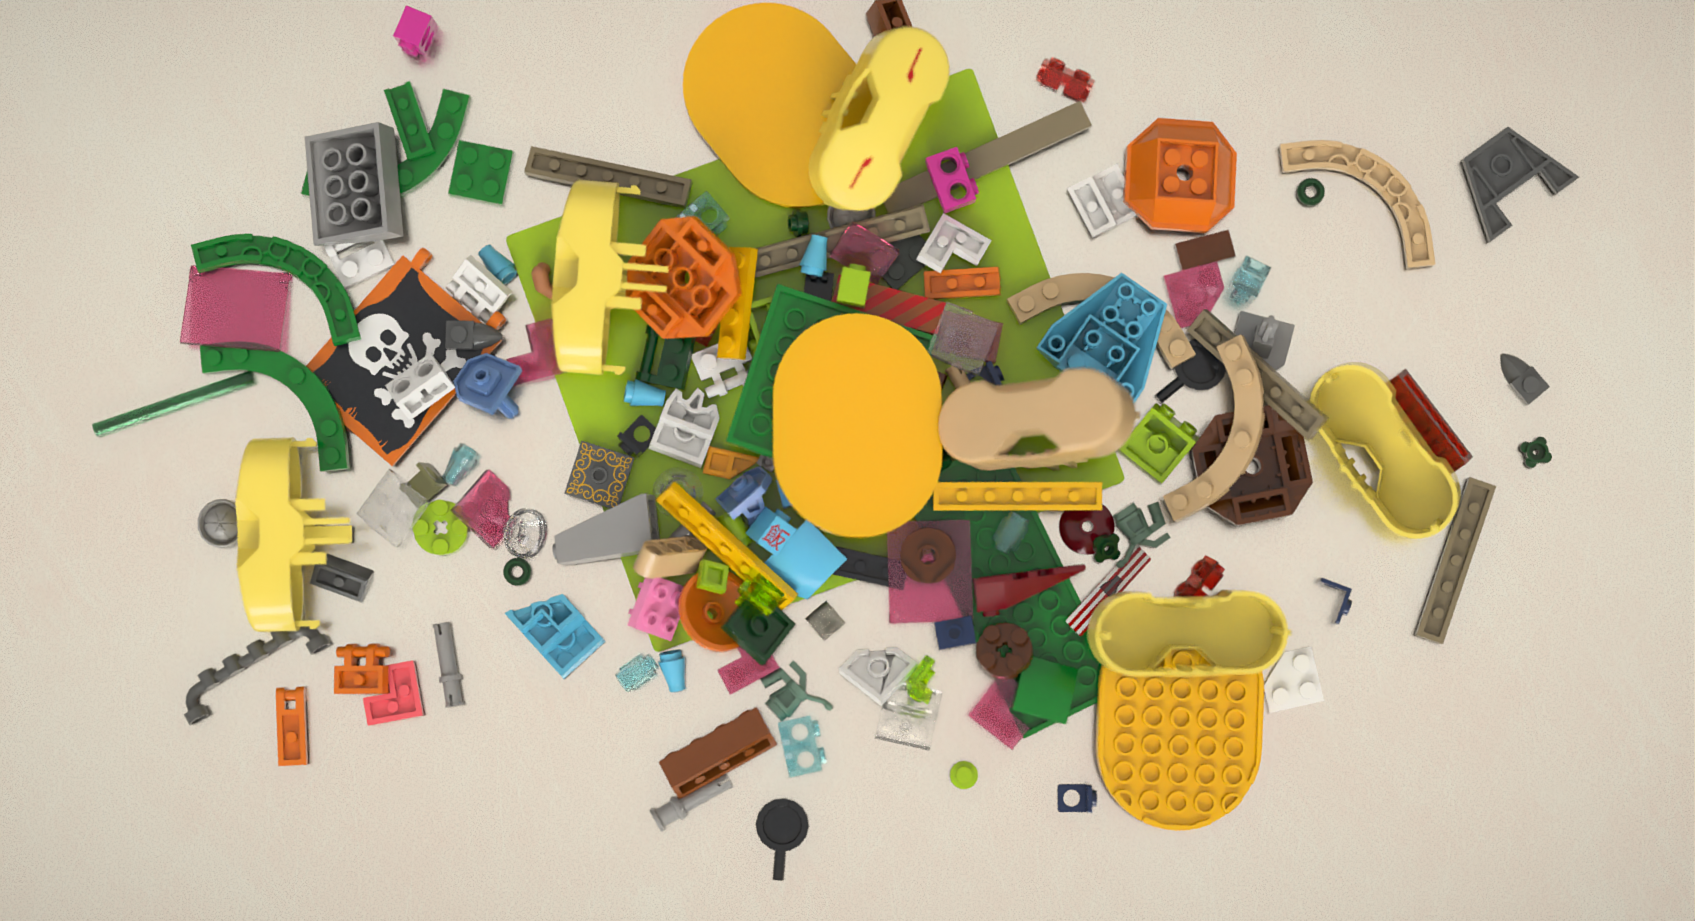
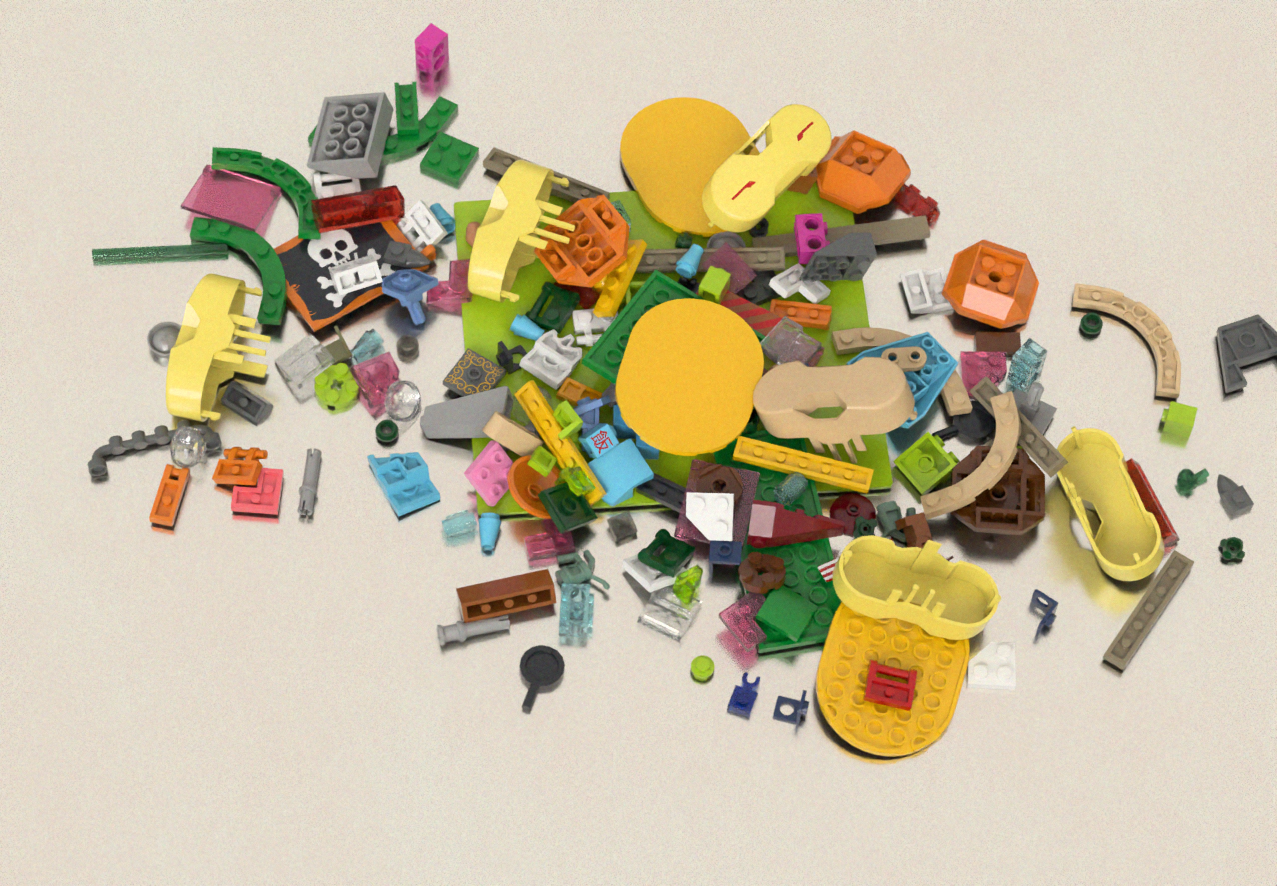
camera: 10 degrees right, 25 degrees down
none -> clear piece [170,426,206,468]
none -> clear red brick [311,185,405,233]
none -> clear smoke plate [396,335,419,357]
none -> lime tile [553,400,583,440]
none -> dark green plate [638,529,695,578]
none -> white plate [686,492,734,541]
none -> clear blue plate [727,672,760,717]
none -> dark grey slope [799,233,877,282]
none -> orange piece [816,130,911,214]
none -> red plate [863,659,917,711]
none -> tan plate [881,346,927,372]
none -> dark orange leg [895,512,932,548]
none -> lime brick [1160,401,1197,438]
none -> clear green plate [1177,468,1209,492]

